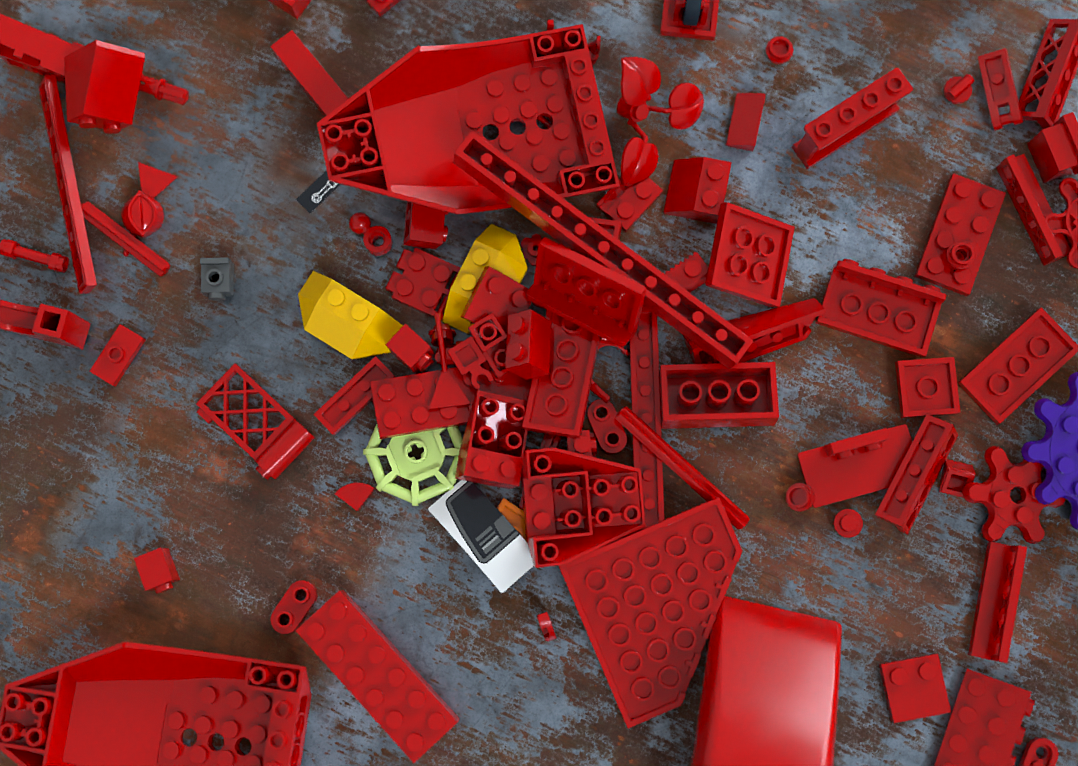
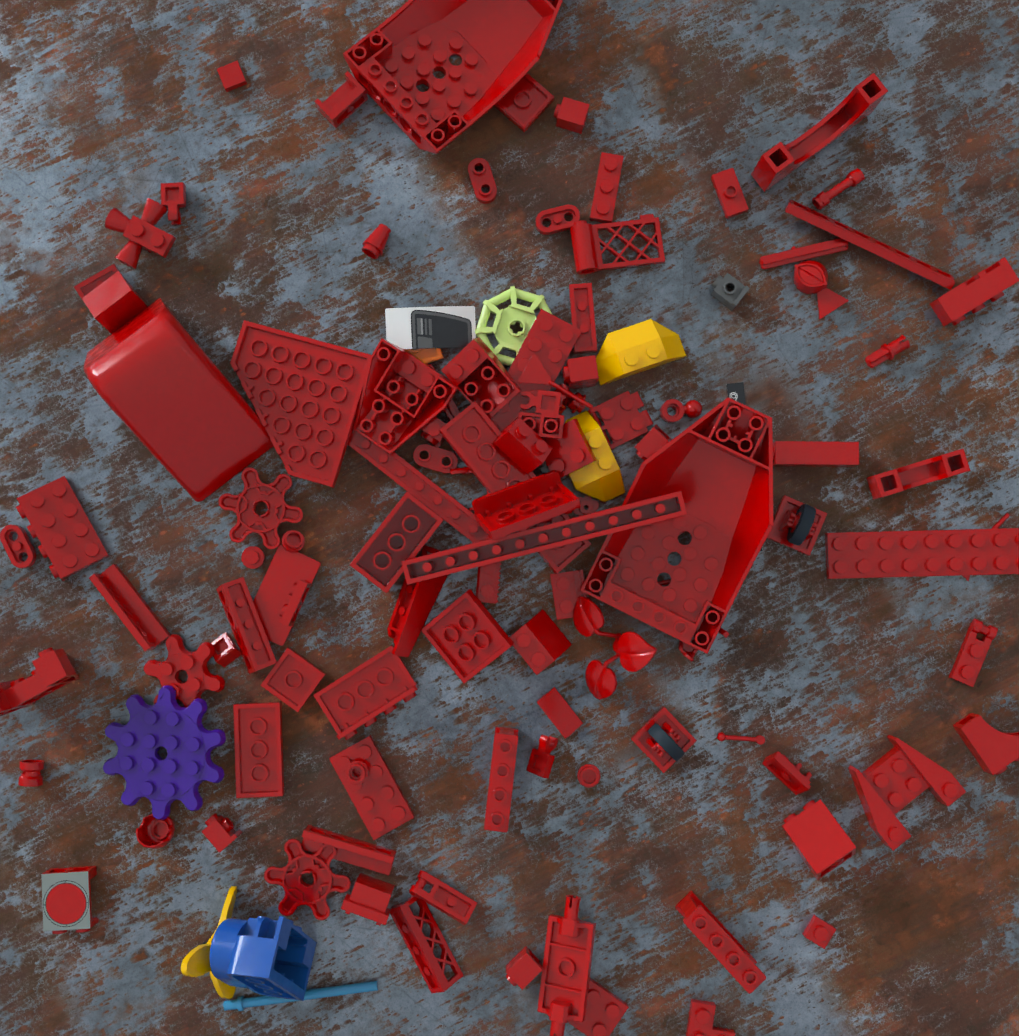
camera: 130 degrees right, 5 degrees up
red slope [64,40,145,134] -> none
red brick [296,590,460,763] -> none
red tile [335,482,375,511] -> none
red tile [537,612,557,642] -> none
red axle [615,406,750,529] -> none
red plate [879,653,951,723] -> none
red plate [944,74,974,104] -> none
none -> red plate [219,467,303,549]
none -> red cone [362,224,391,259]
none -> red plate [495,73,554,133]
none -> red plate [526,734,558,779]
none -> red plate [535,204,580,235]
none -> red plate [589,152,624,223]
none -> red plate [767,495,827,556]

